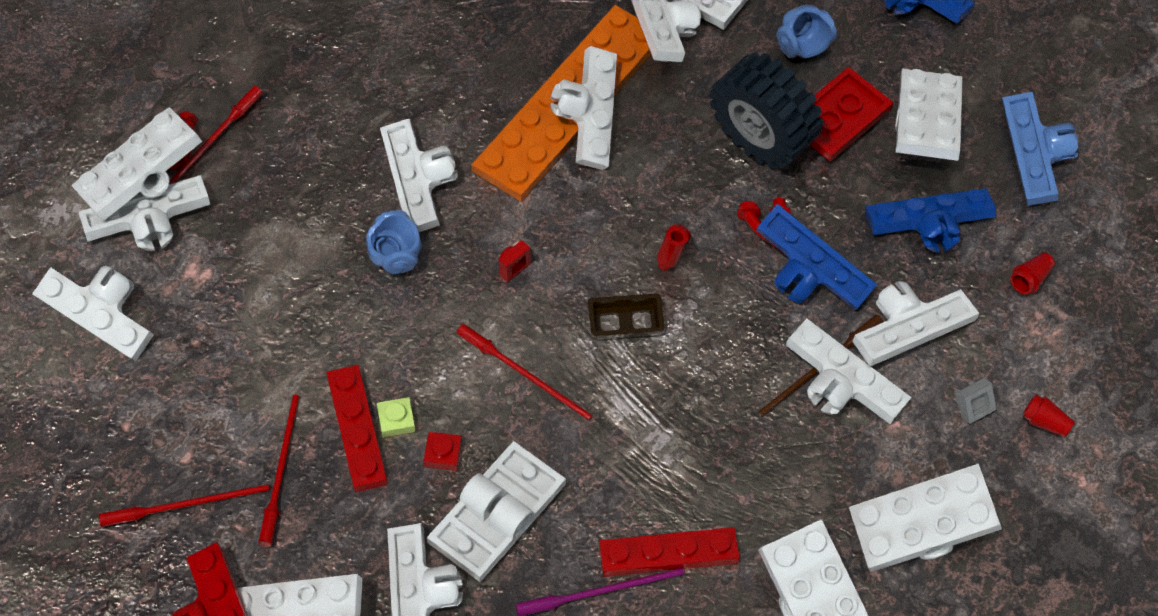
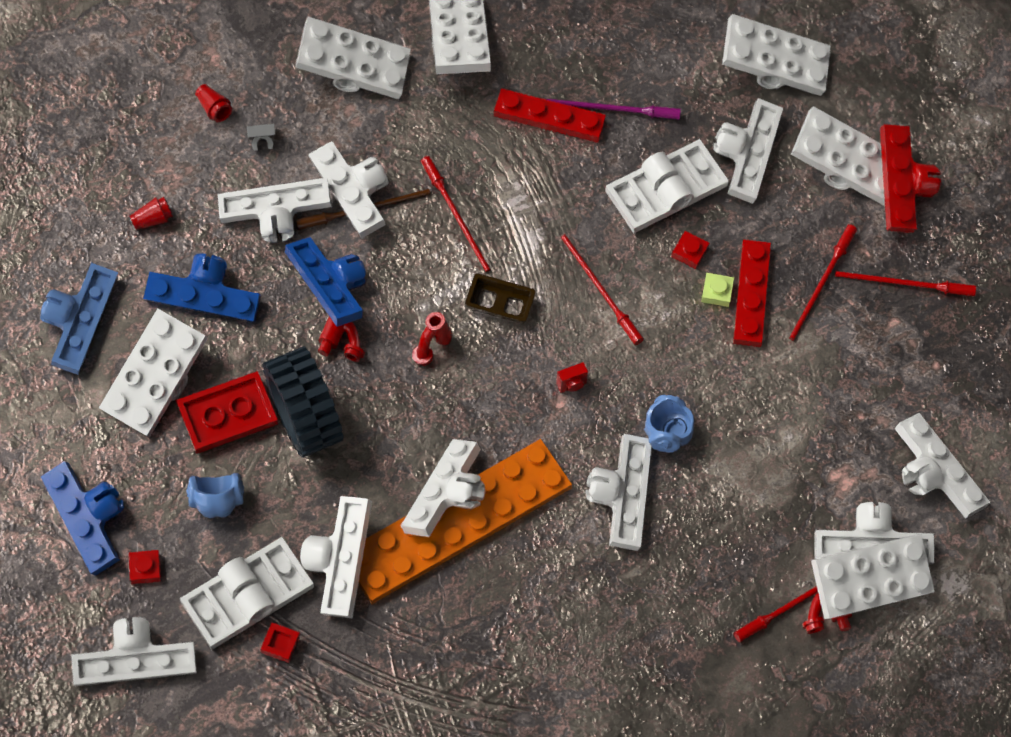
camera: 160 degrees left, 5 degrees up
none -> red piece [420,156,490,272]

